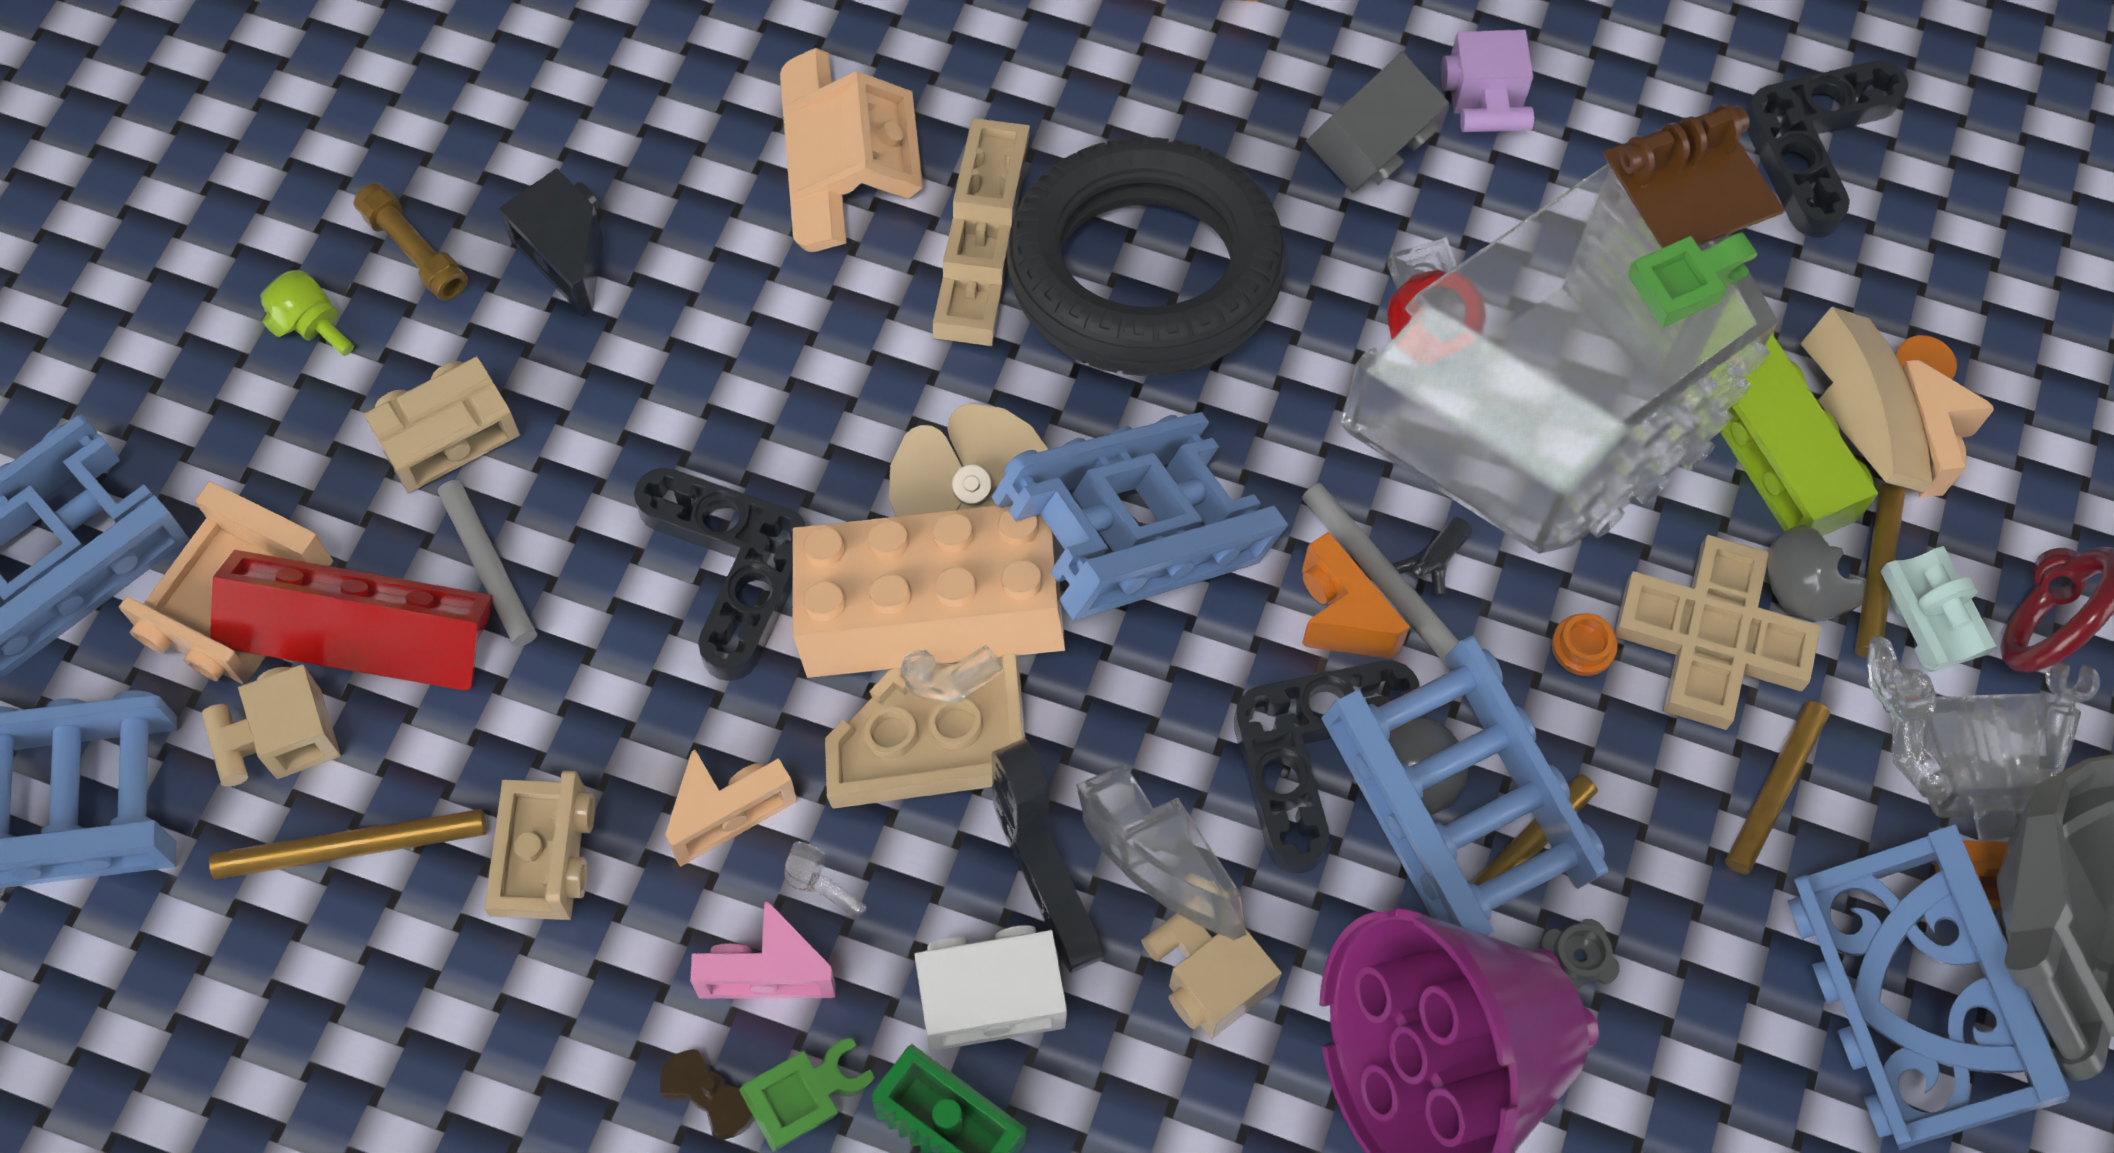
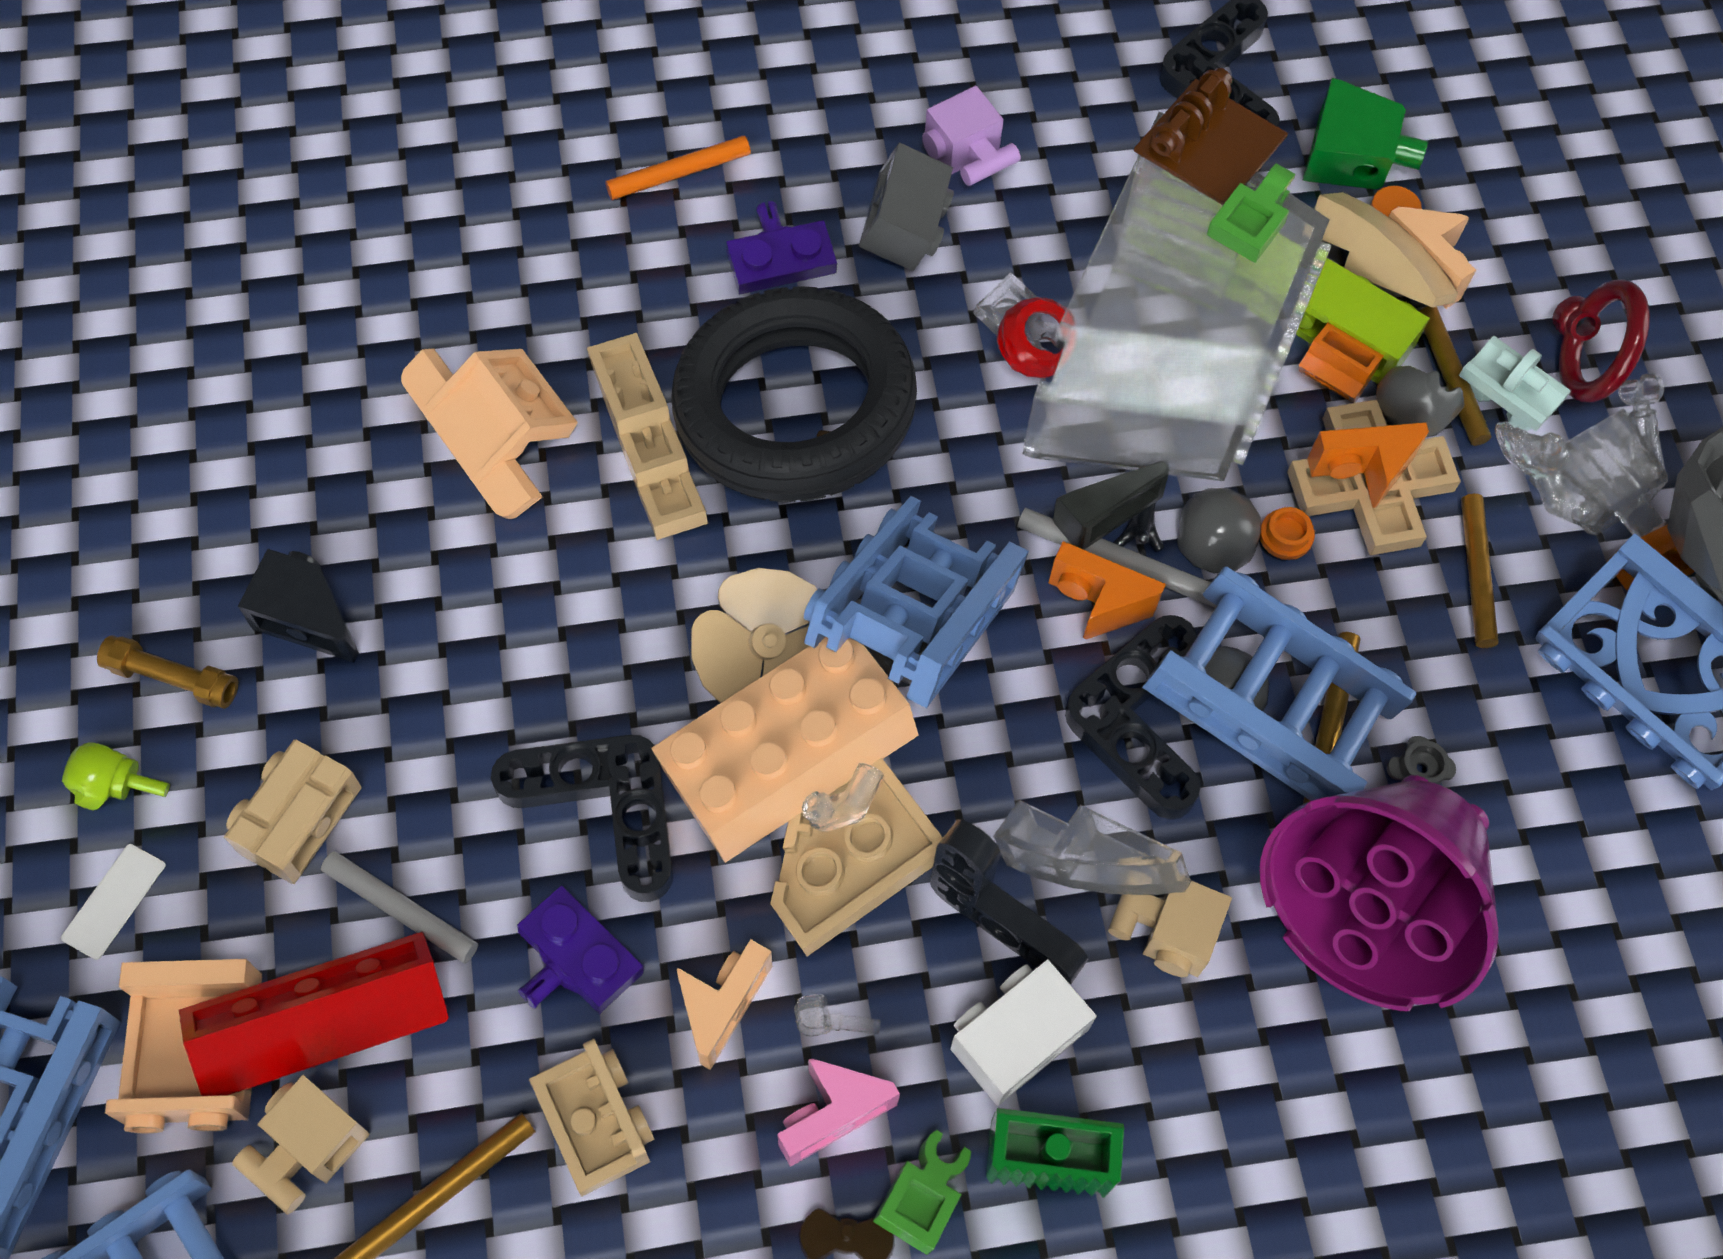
camera: 30 degrees left, 0 degrees up
none -> white sticker [61,844,166,960]
none -> dark purple plate [517,885,644,1015]
none -> dark purple plate [726,201,837,295]
none -> pearl dark grey slope [1053,461,1169,550]
none -> dark grey hair [1177,488,1261,573]
none -> orange piece [1298,323,1384,403]
none -> green torso [1303,78,1428,189]
none -> orange slope [1307,422,1429,508]

